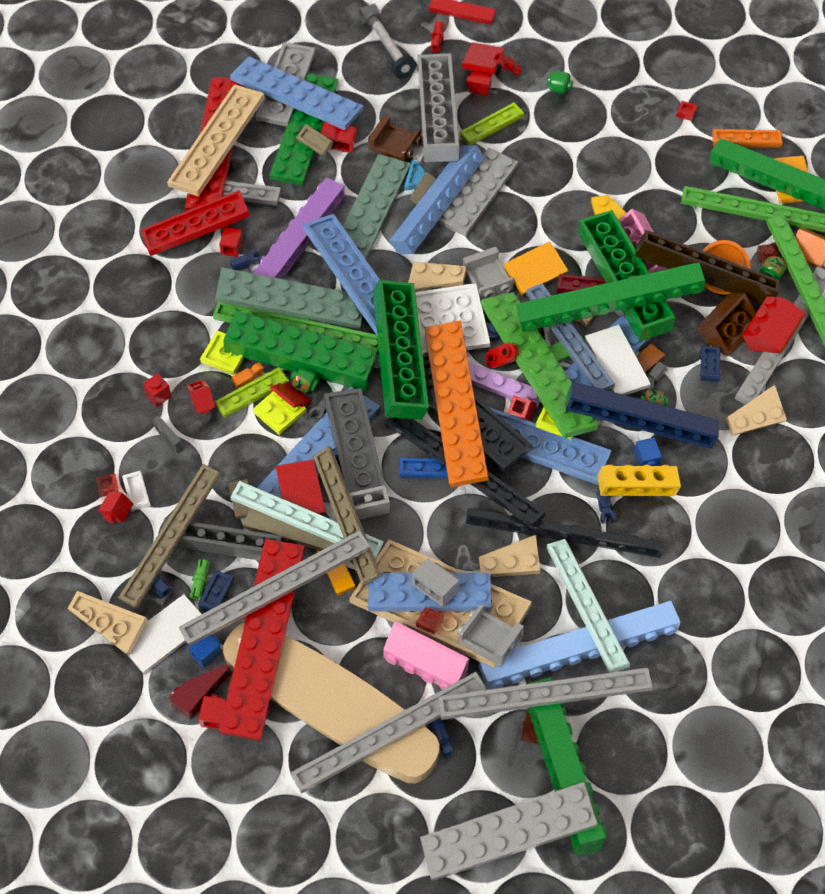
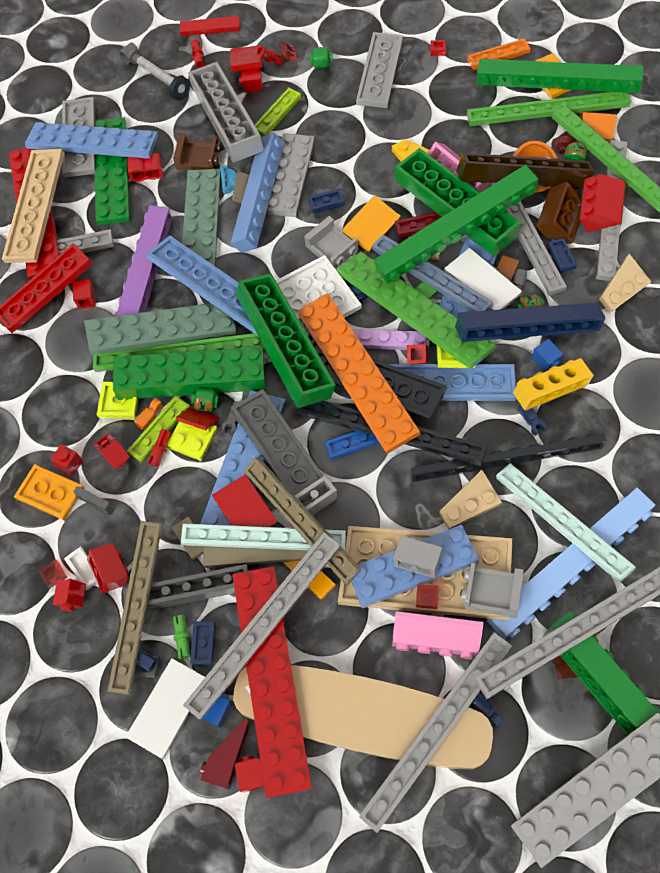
camera: 15 degrees left, 5 degrees up
tan wing [68,591,148,656] -> none
dark blue bar [230,249,262,271] -> none
dark tan tile [296,124,333,157] -> none
tan wing [408,262,467,291] -> none
red plate [485,343,519,368] -> none
none -> light orange tile [14,464,85,521]
none -> red brick [87,543,129,594]
none -> red axle [147,429,171,467]
none -> clear red plate [278,41,298,61]
none -> dark blue plate [308,188,345,214]
none -> light grey plate [356,32,403,108]
none -> light grey plate [490,183,567,296]

